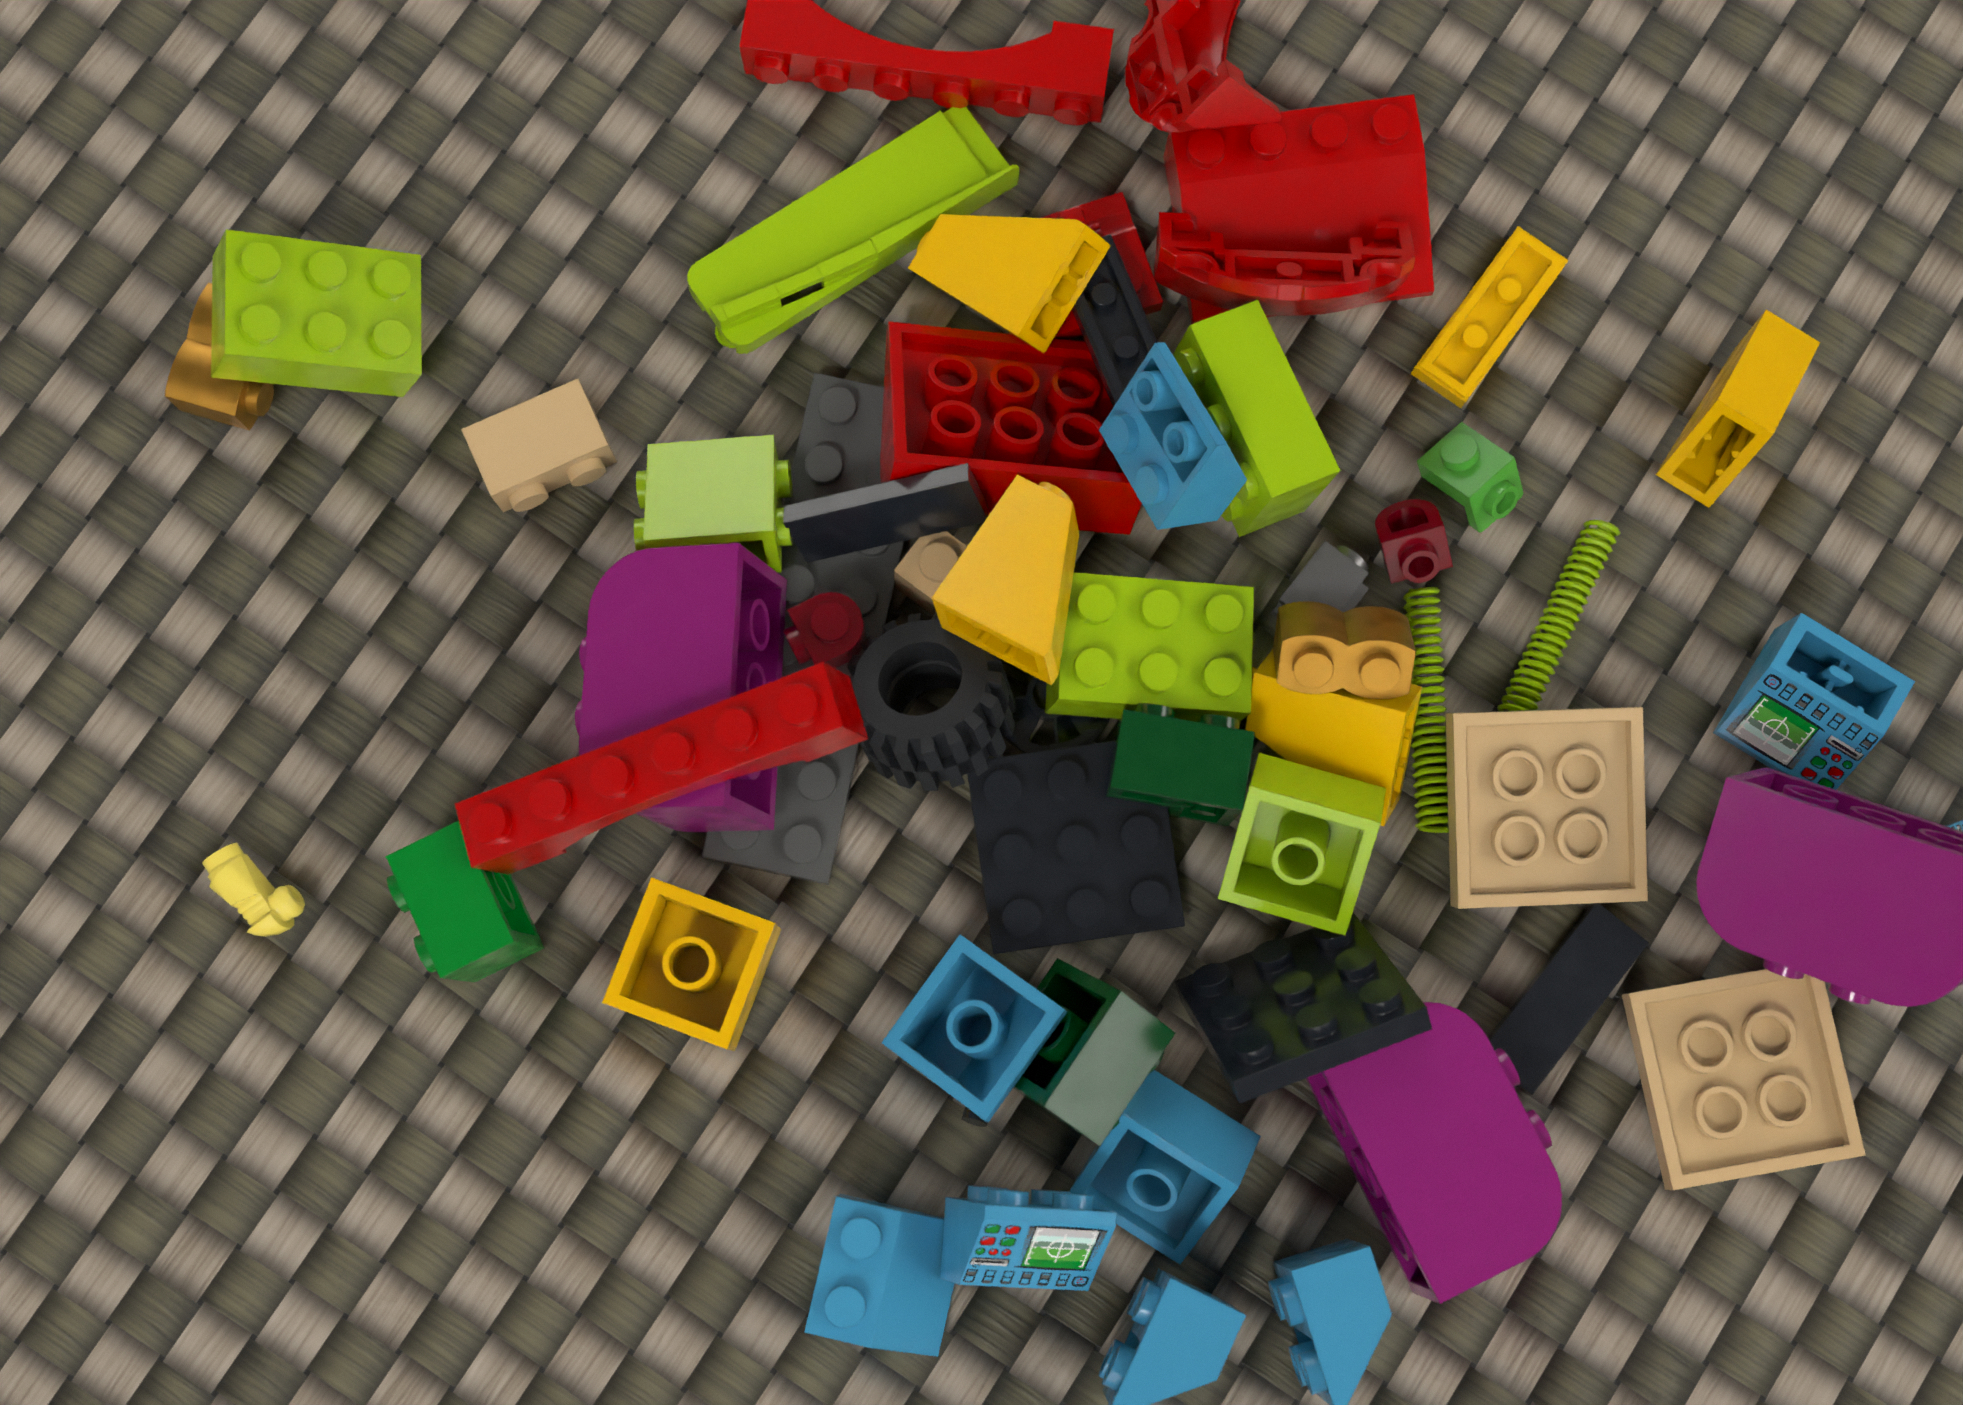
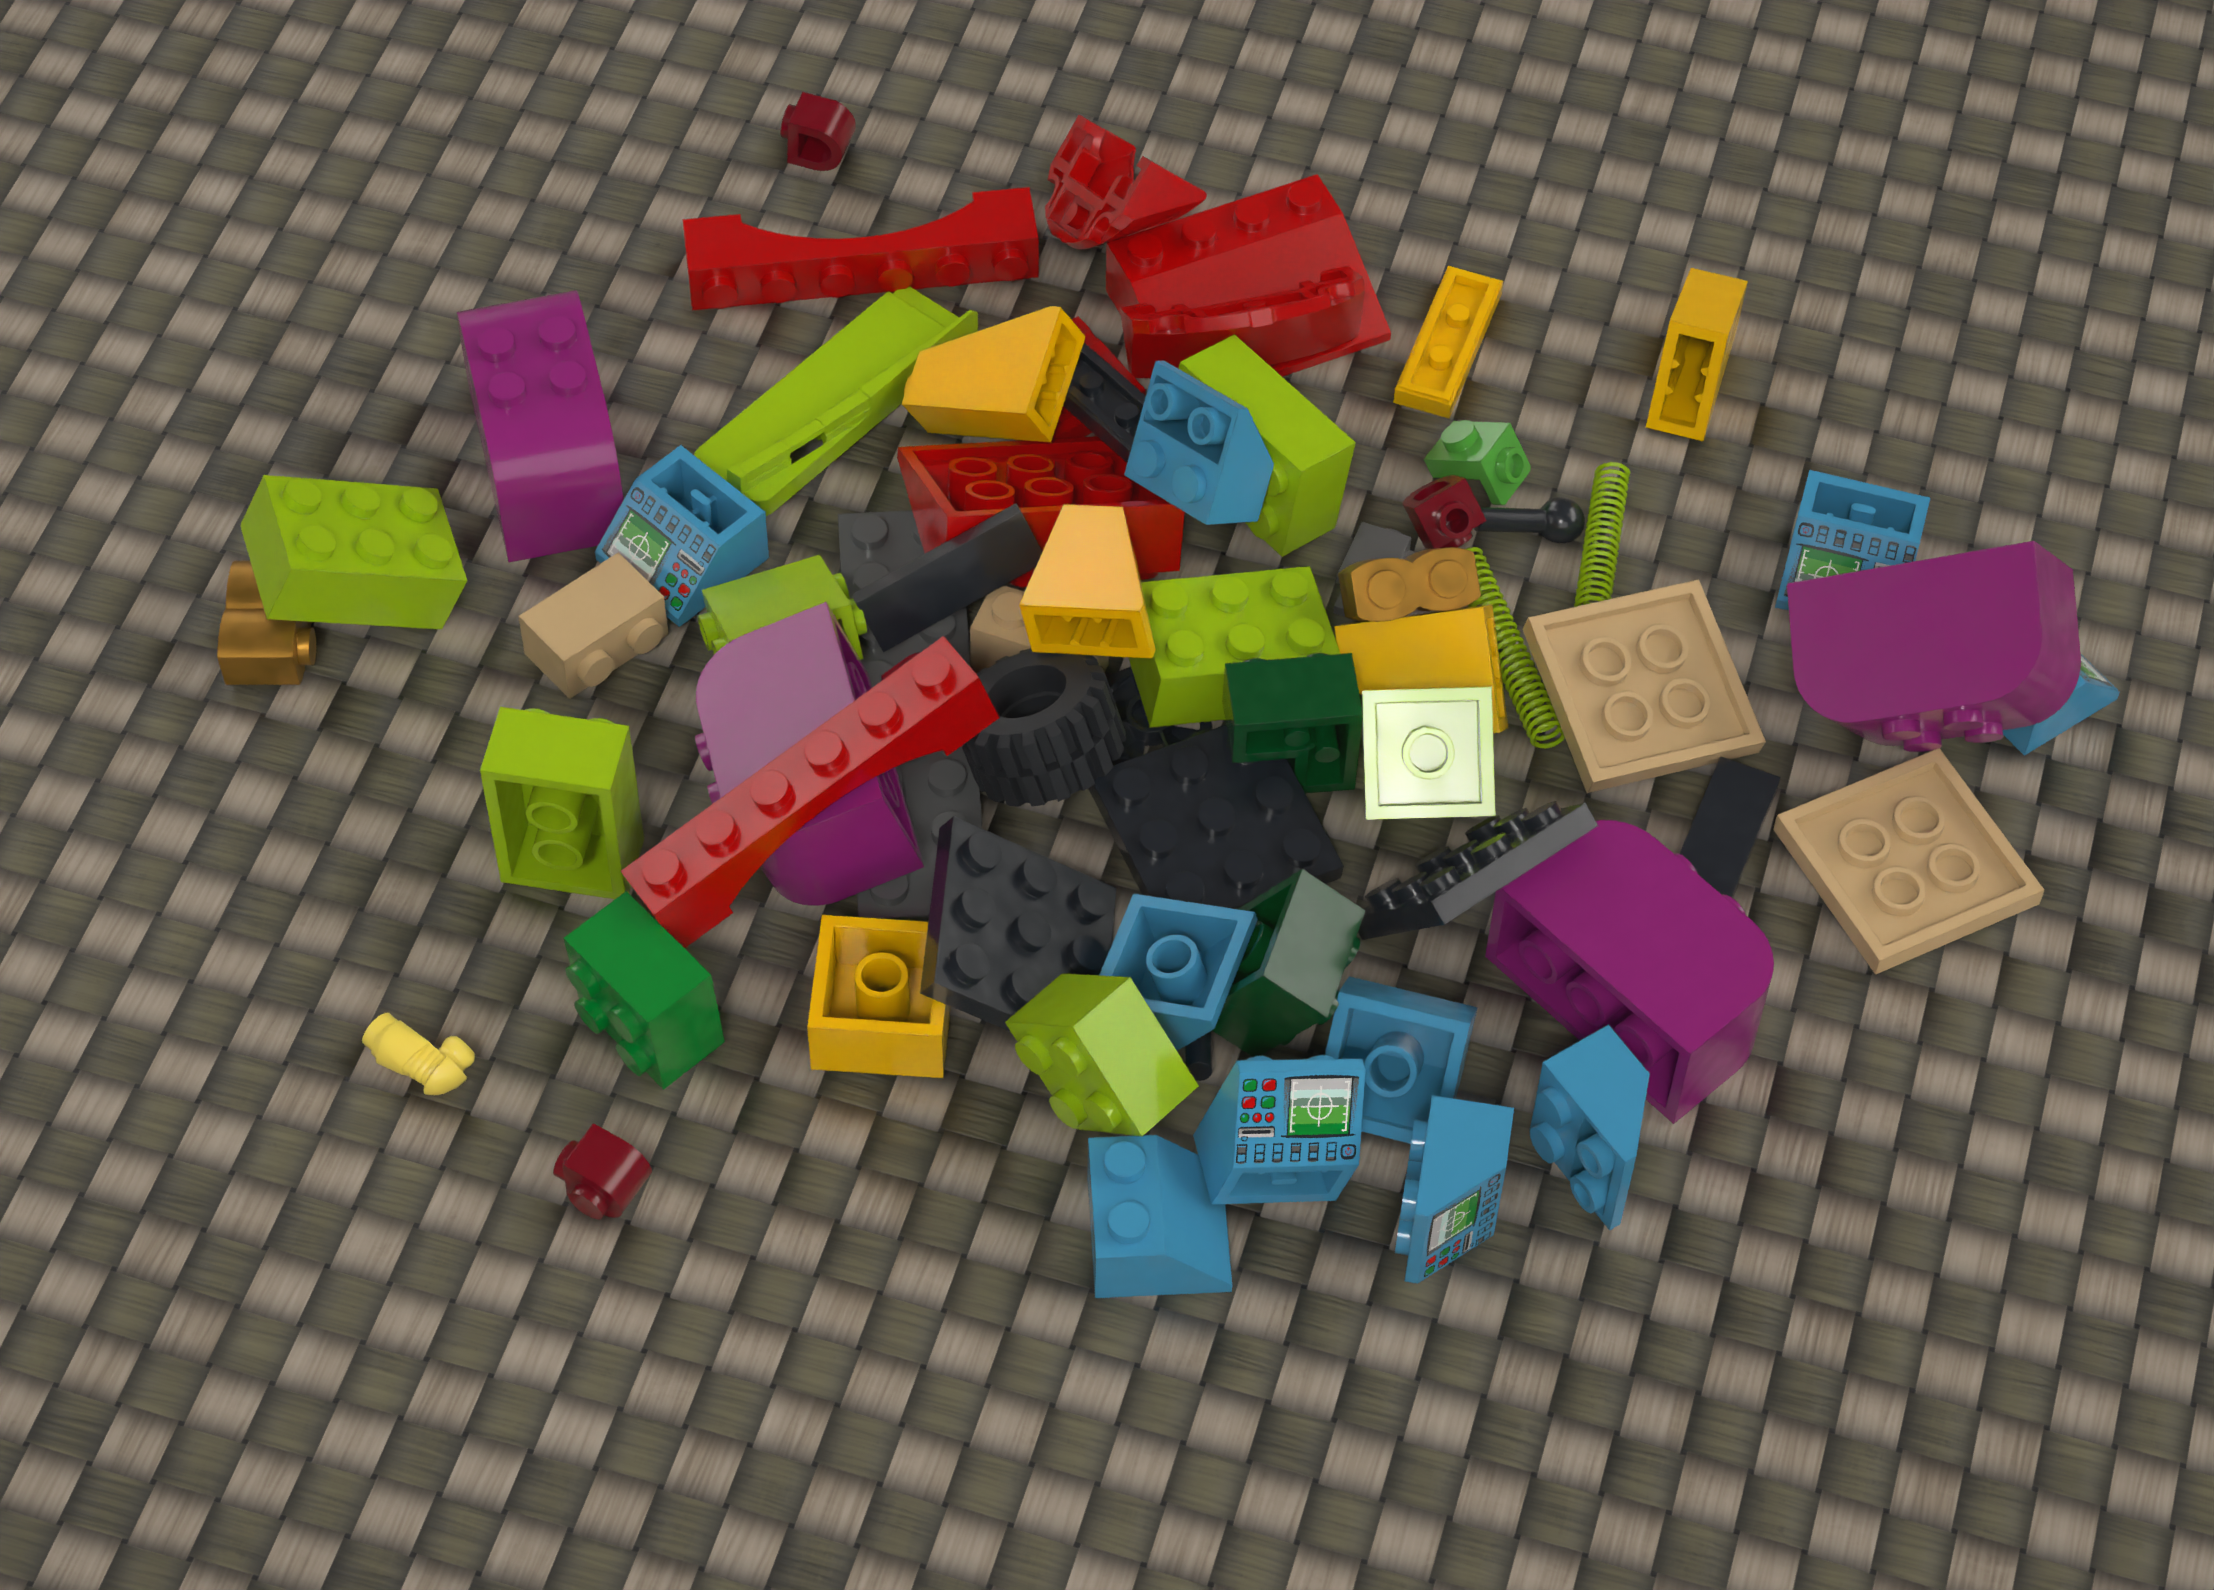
camera: 15 degrees left, 25 degrees down
none -> magenta brick [456,290,623,563]
none -> lime brick [480,707,644,899]
none -> dark red plate [553,1123,652,1220]
none -> dark azure slope [595,445,769,627]
none -> black plate [920,816,1116,1032]
none -> lime brick [1005,974,1199,1136]
none -> black bar [1474,497,1585,543]

